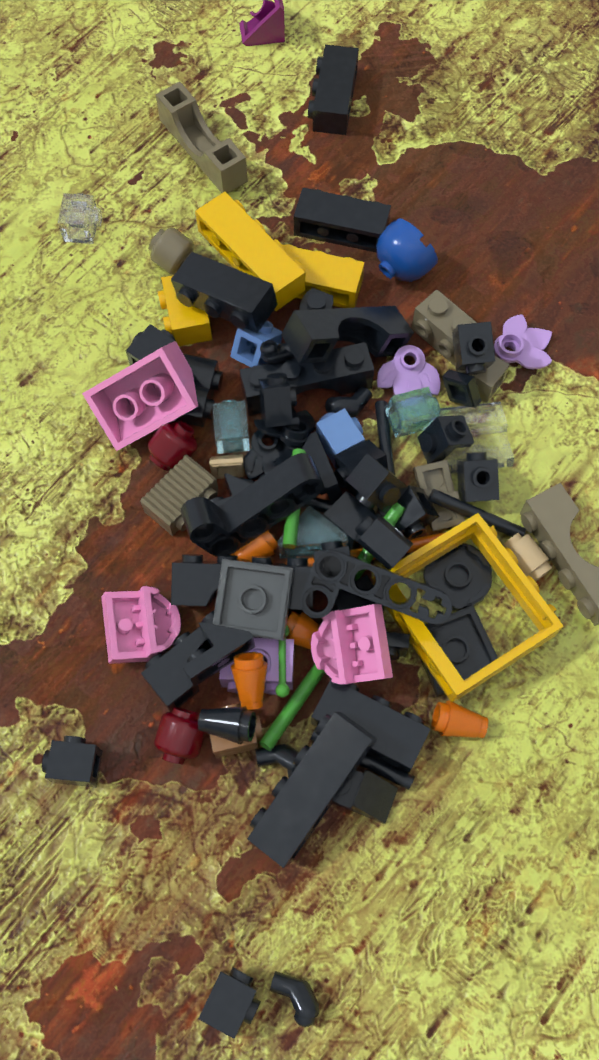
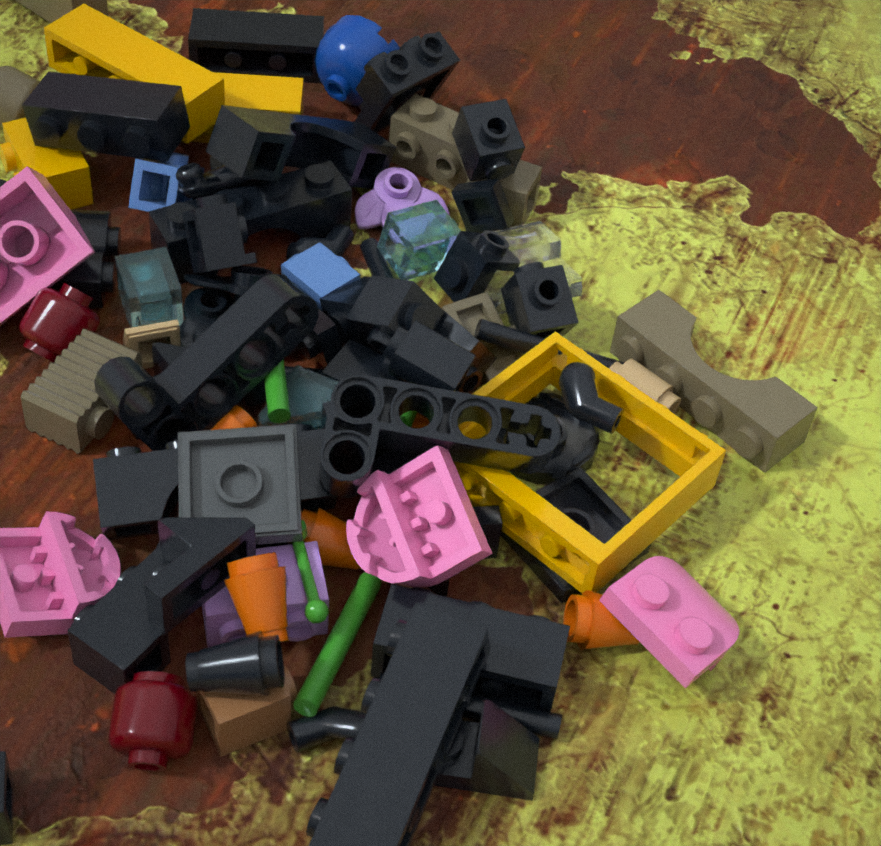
camera: 20 degrees left, 20 degrees down
lavender plate [494,314,552,369] -> none
none -> black plate [355,31,460,133]
none -> black arm [559,362,624,434]
none -> bright pink slope [599,556,739,689]

